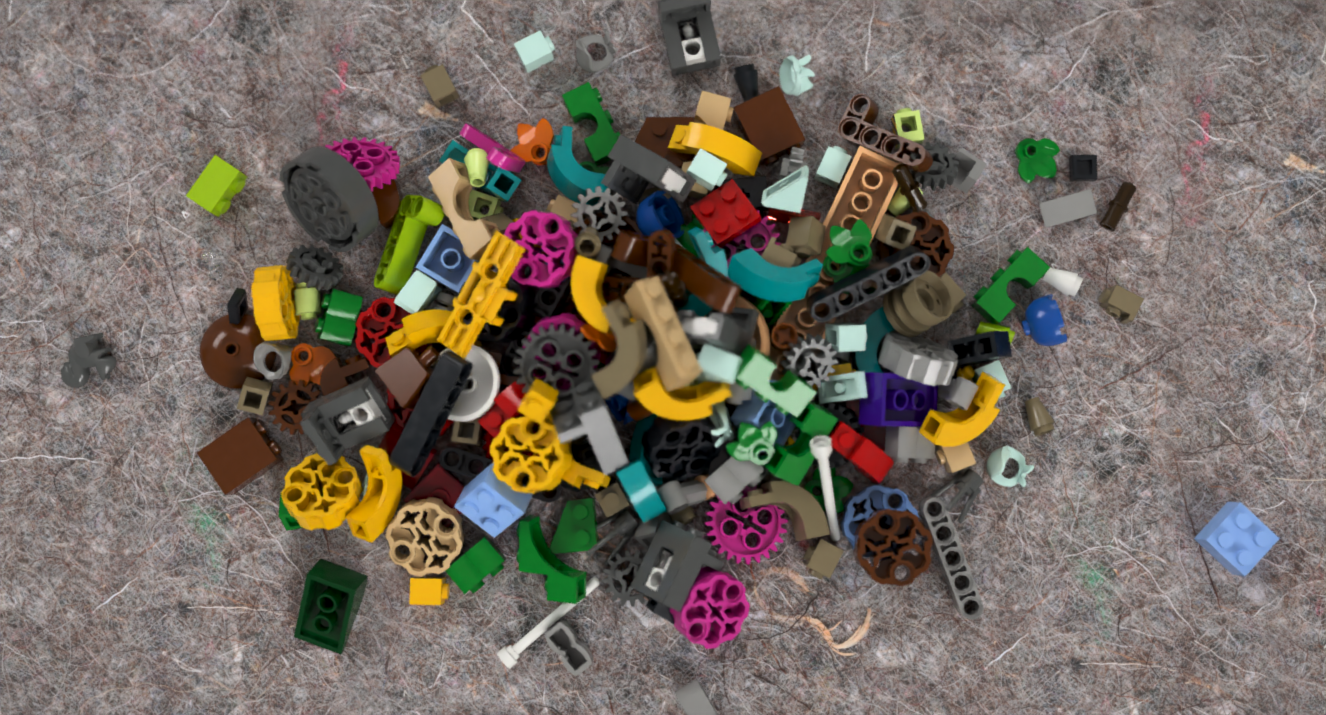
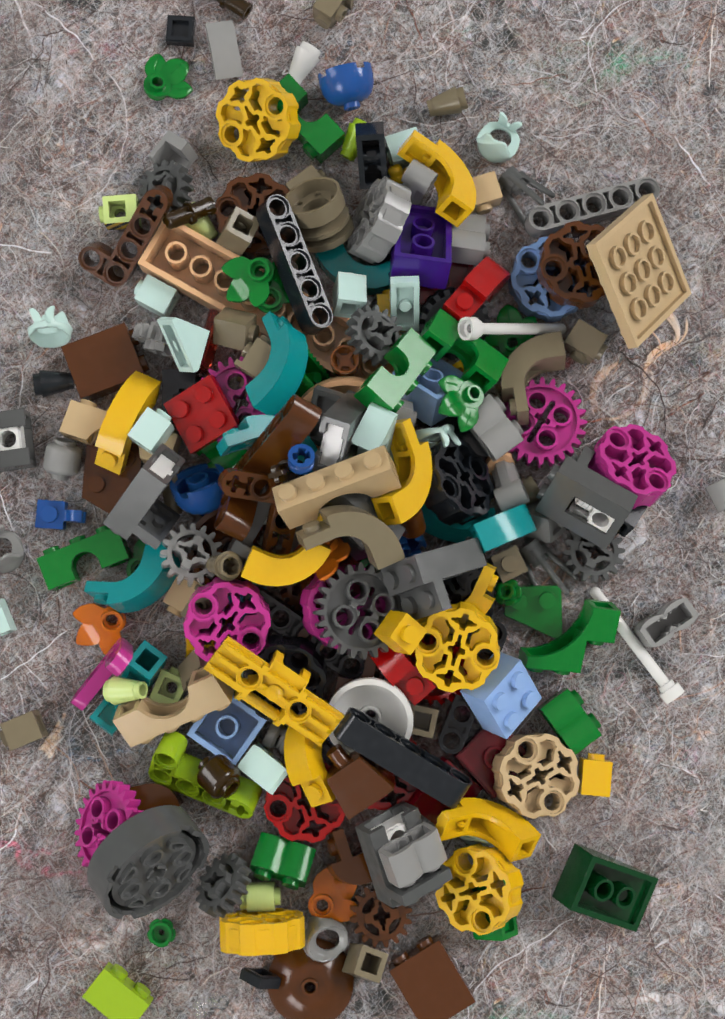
camera: 90 degrees left, 0 degrees up
none -> blue plate [35,499,87,530]
none -> light grey head [43,438,82,481]
none -> green plate [147,918,176,947]
none -> dark brown head [197,754,241,799]
none -> yellow connector [216,78,301,162]
none -> blue bush [287,444,315,475]
none -> light grey brick [378,822,447,888]
none -> green plate [495,579,522,607]
none -> tan plate [586,193,692,349]

